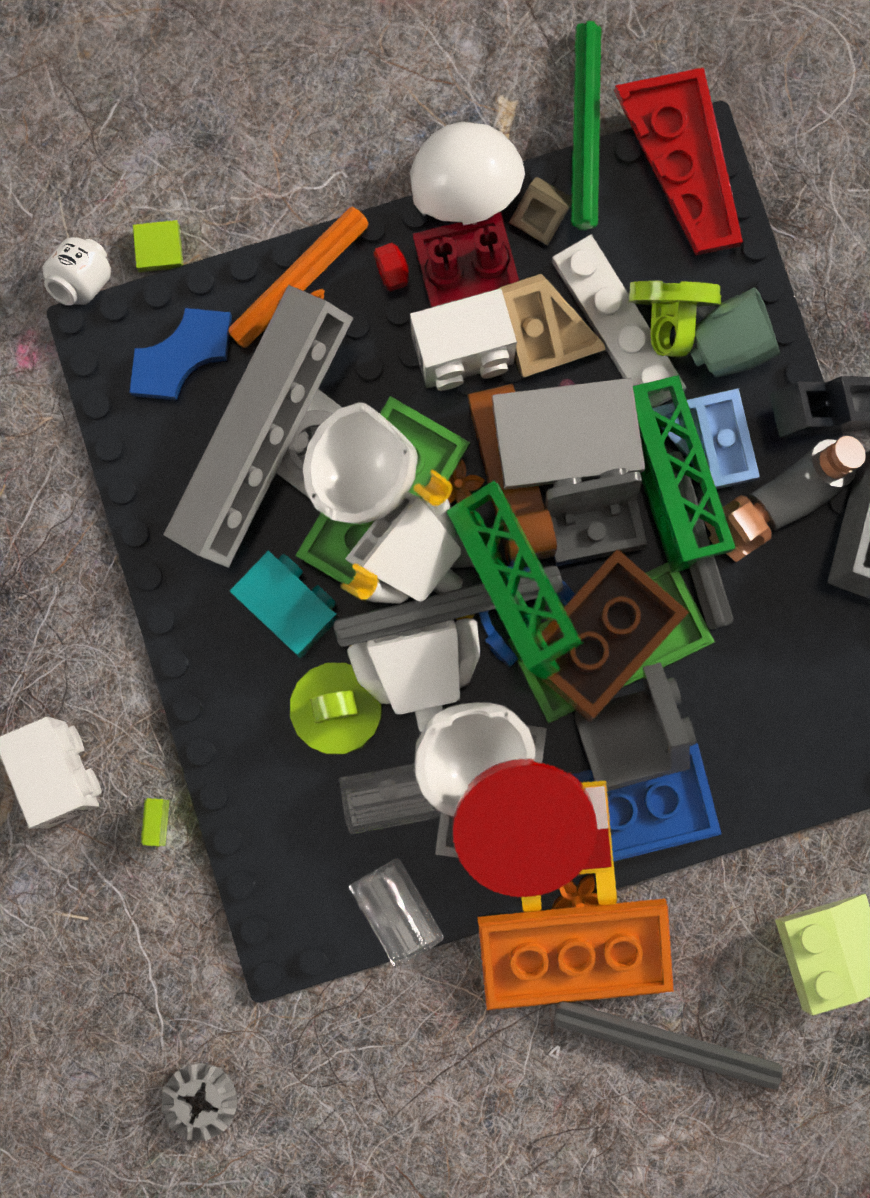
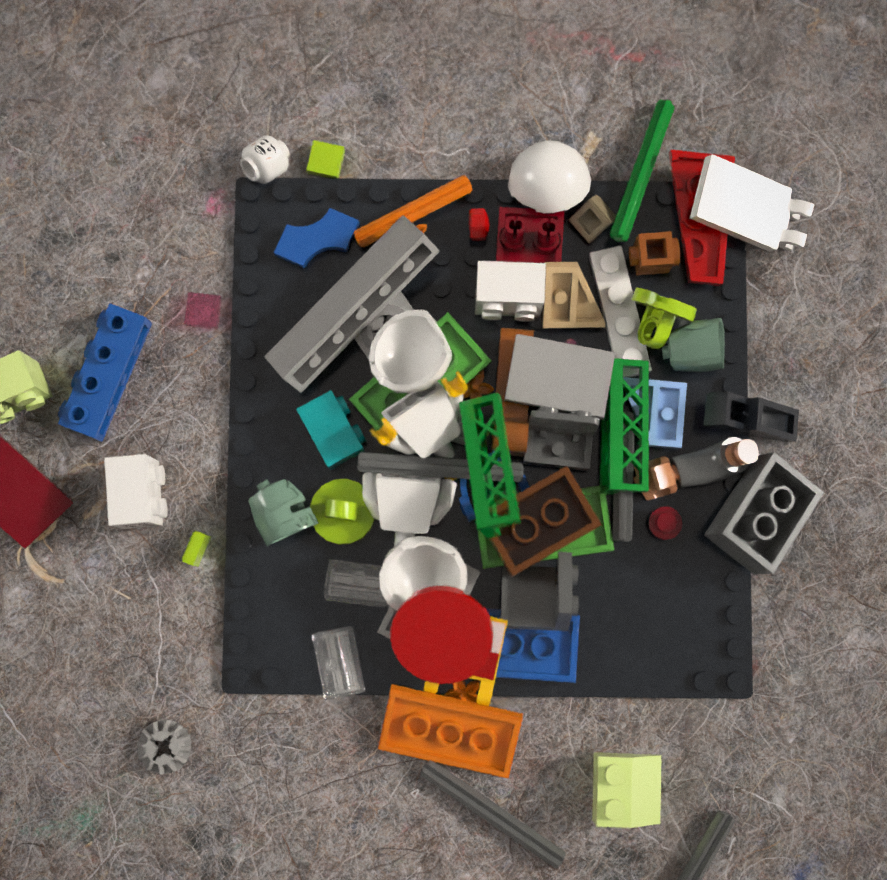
camera: 15 degrees right, 0 degrees up
none -> clear pink tile [184,292,222,329]
none -> sand green helmet [249,479,319,546]
none -> dark orange brick [629,231,680,275]
none -> dark red plate [649,507,682,540]
none -> white tile [690,154,814,252]

